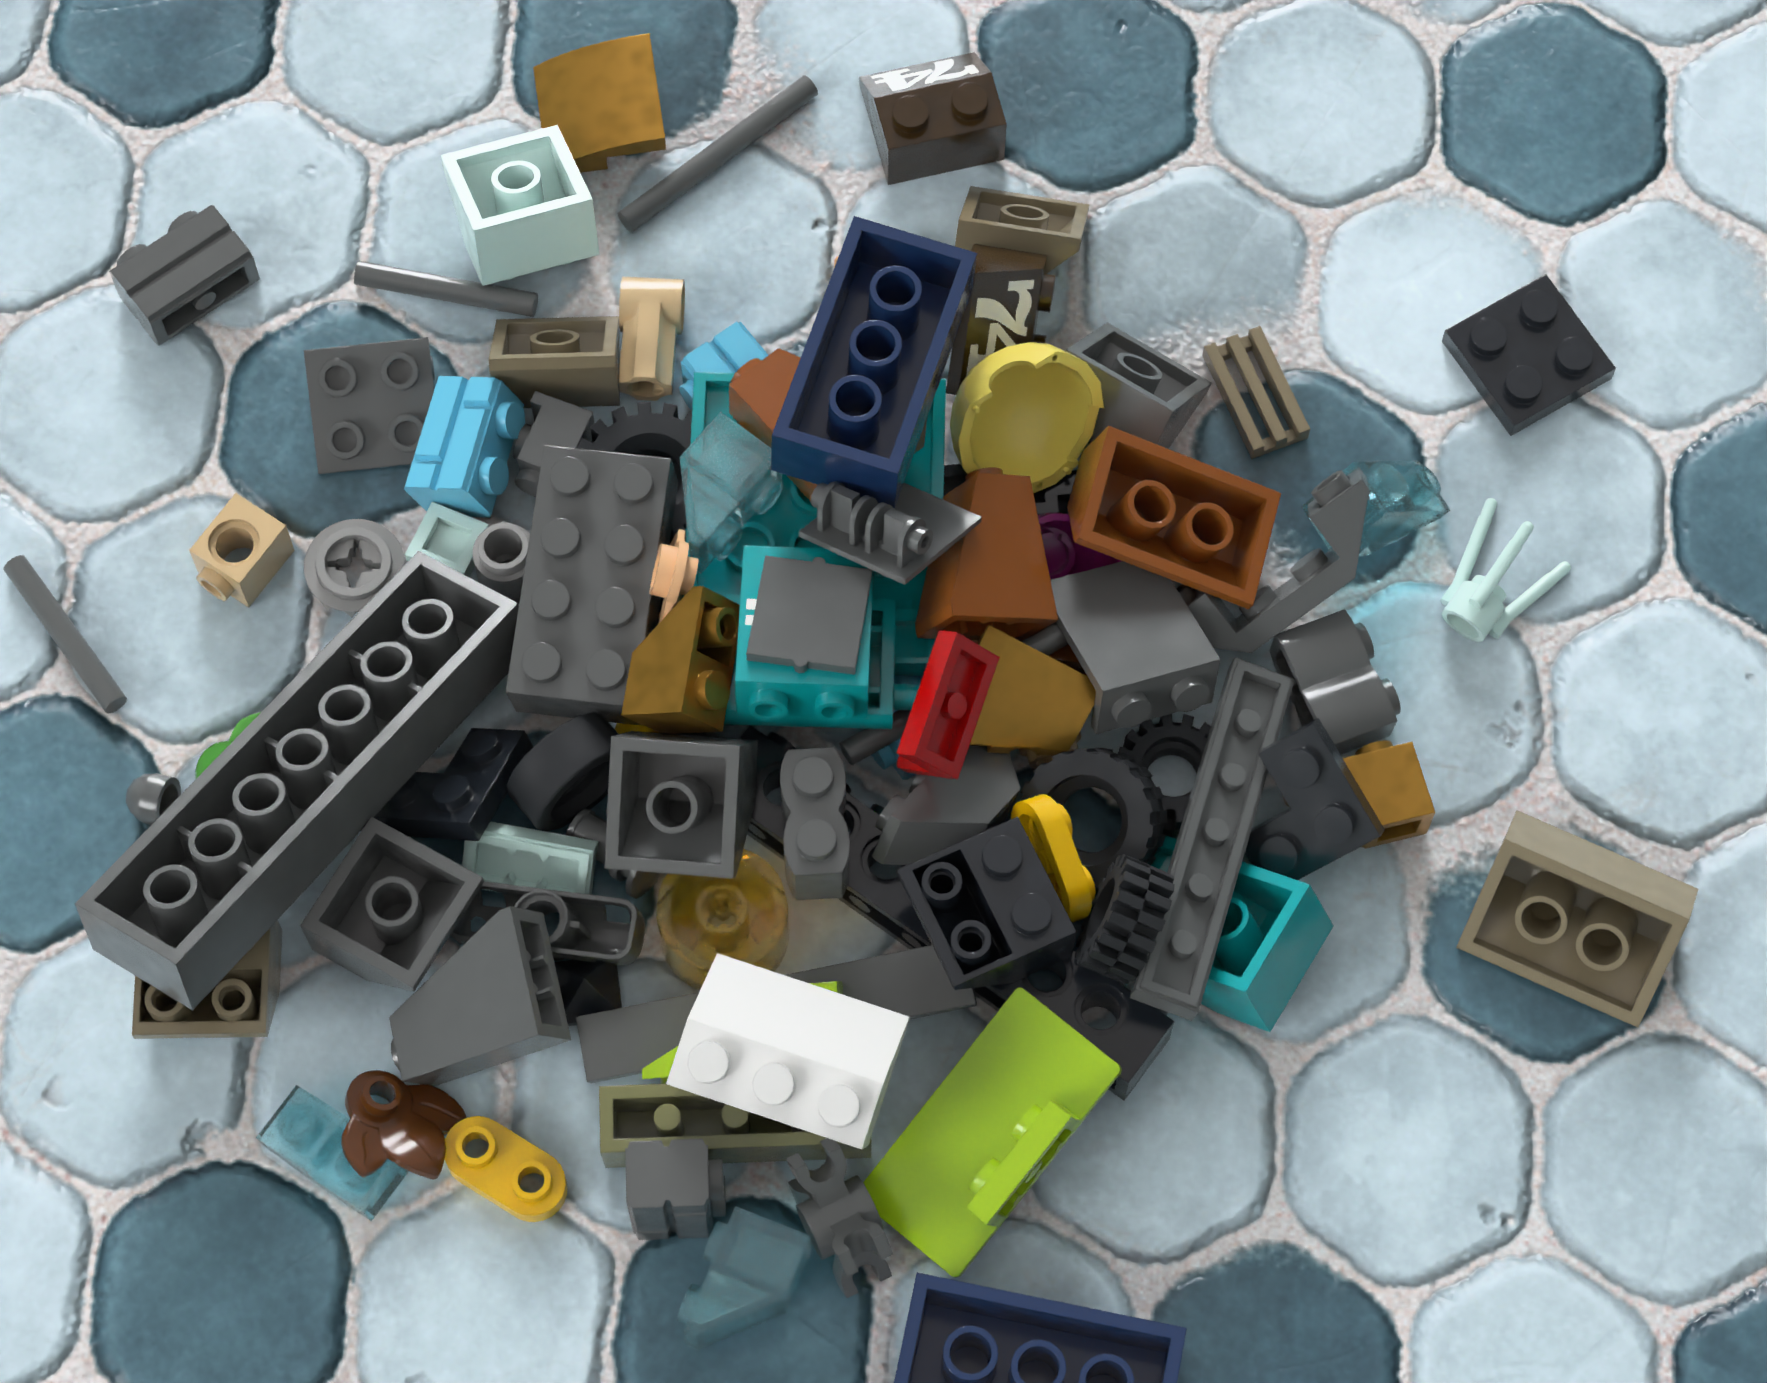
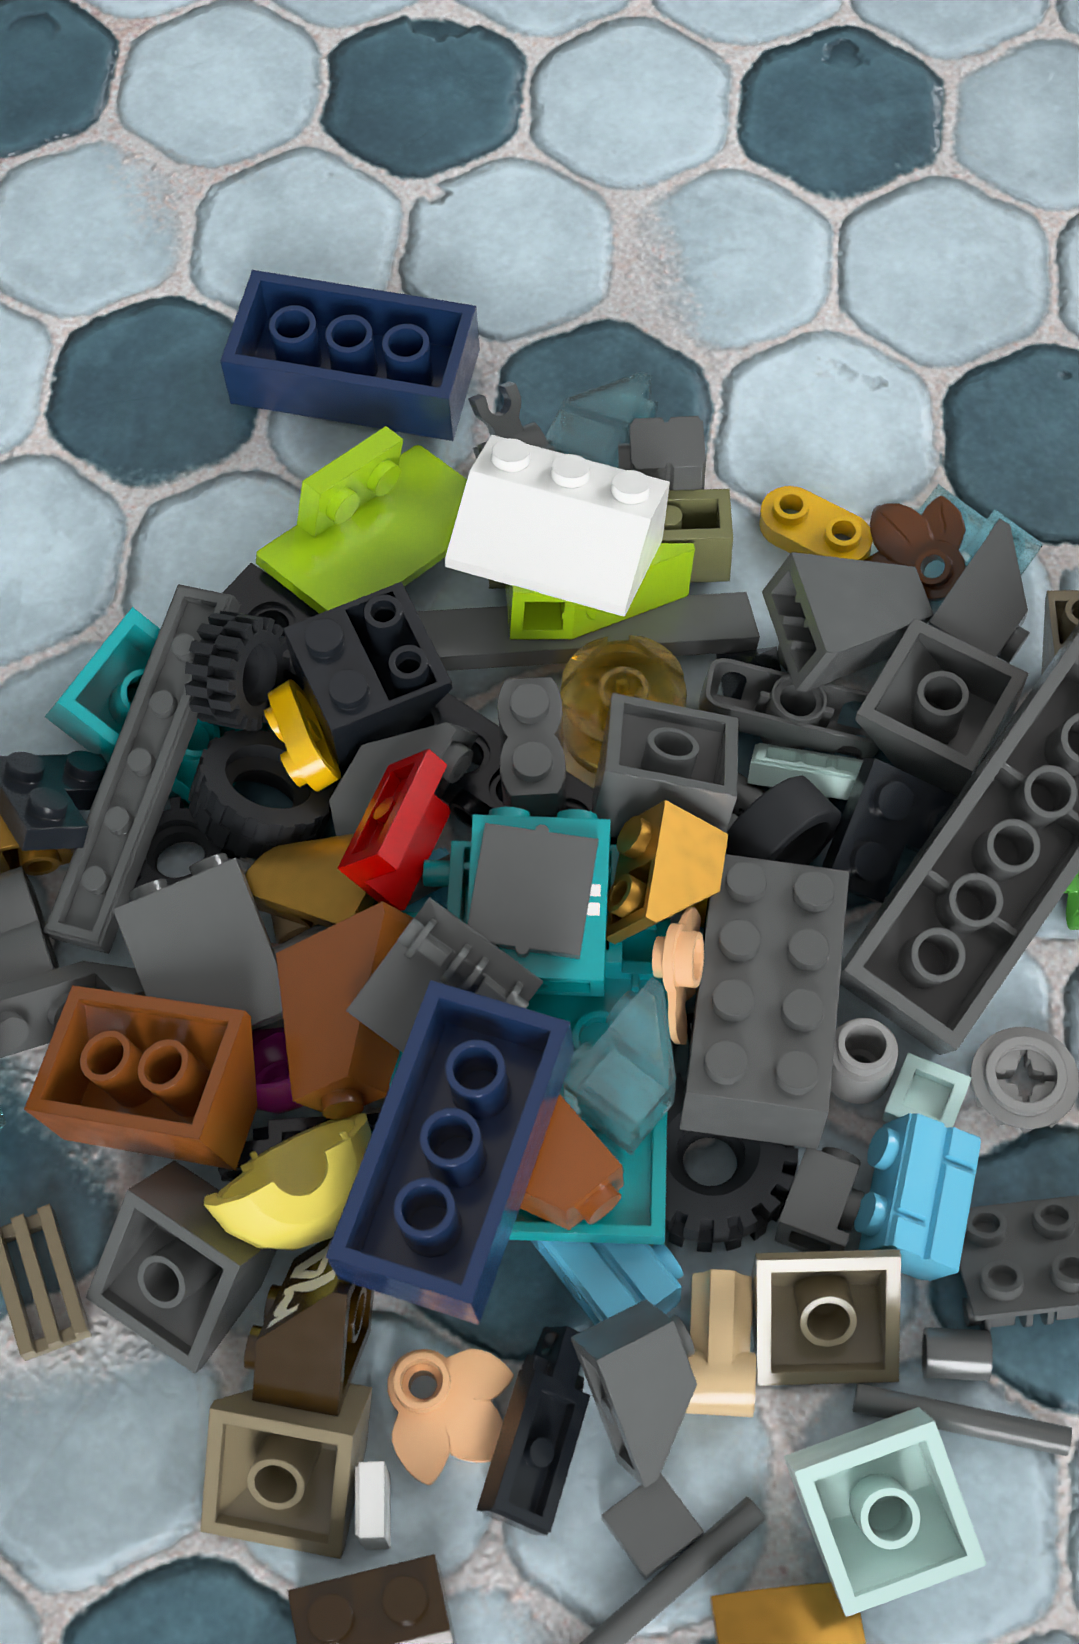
camera: 175 degrees left, 5 degrees down
none -> white tile [355,1461,391,1550]
none -> black hinge [476,1326,591,1536]
none -> dark grey slope [571,1299,697,1488]
none -> dark grey tile [601,1473,704,1580]
none -> dark grey hinge [922,1327,993,1381]
none -> dark grey slope [929,518,1030,663]

